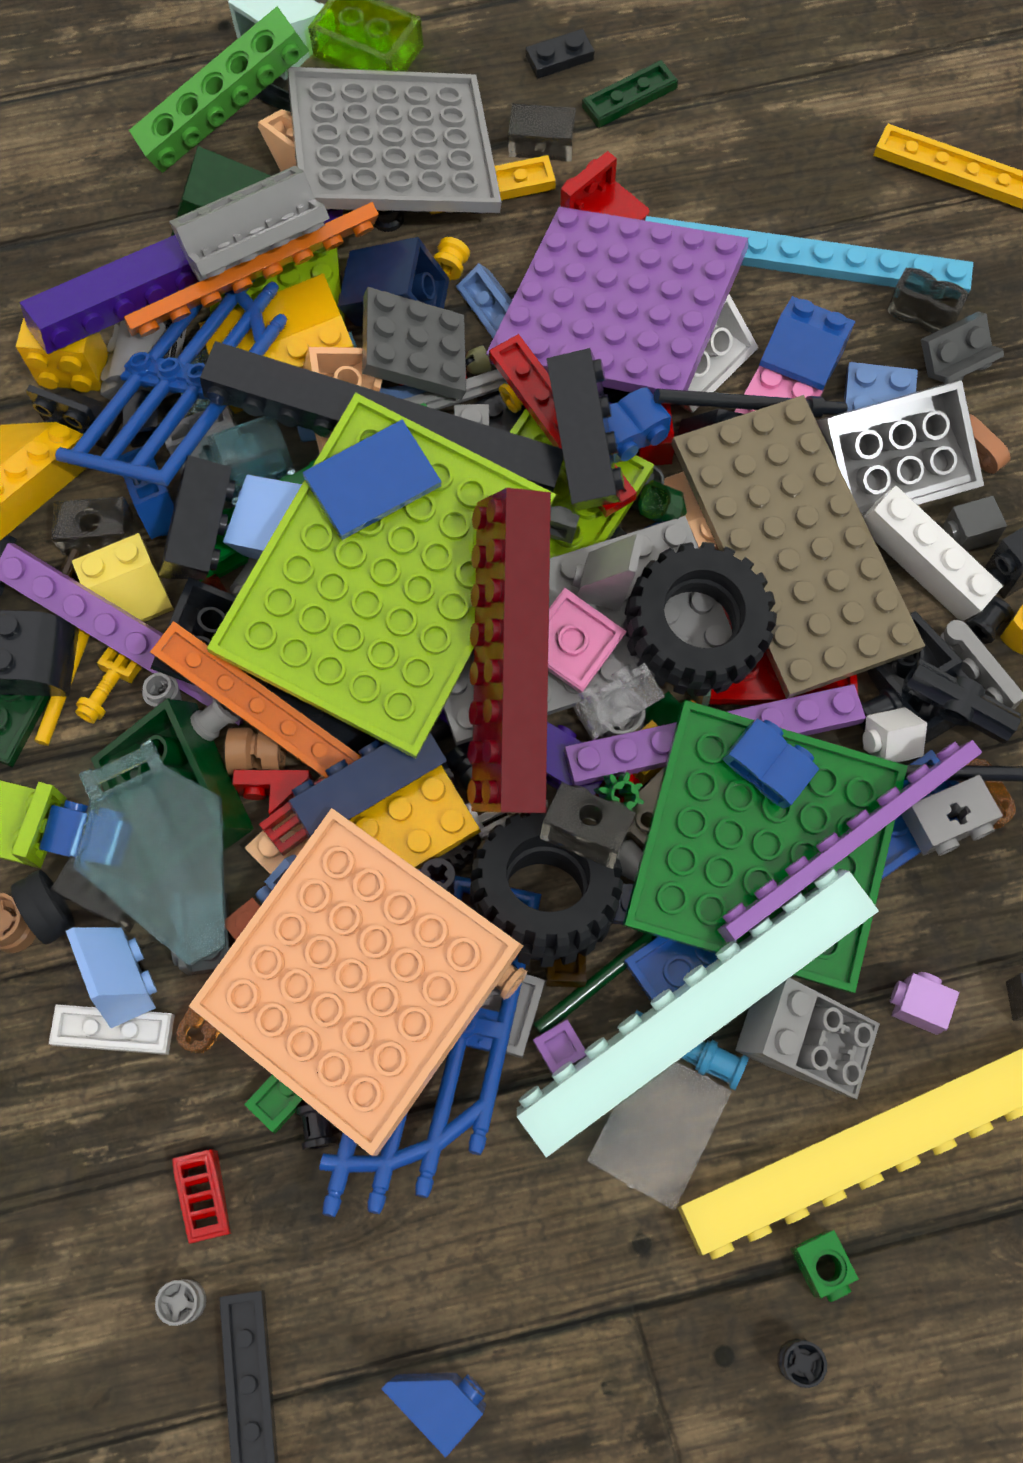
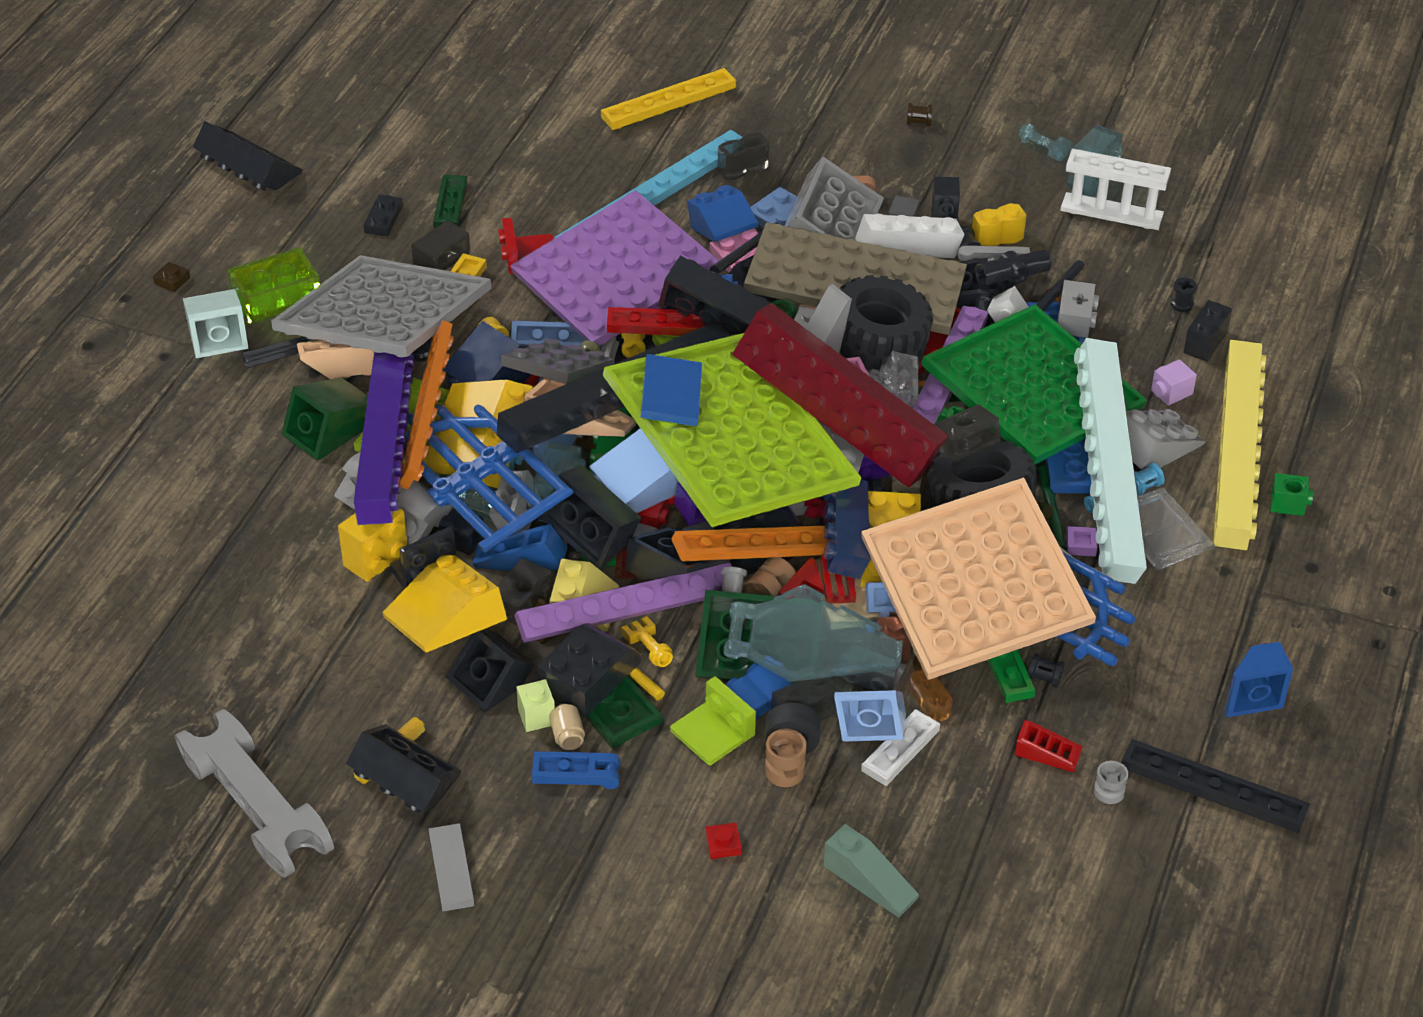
camera: 60 degrees left, 25 degrees down
bright green brick [129,6,309,173] -> none
light grey cone [142,672,183,708] -> none
light grey brick [169,166,330,281] -> none
medium lavender plate [717,740,982,943] -> none
blue brick [722,718,819,809] -> none
black wheel [777,1338,827,1388] -> none
dark grey bracket [921,311,1004,384] -> none

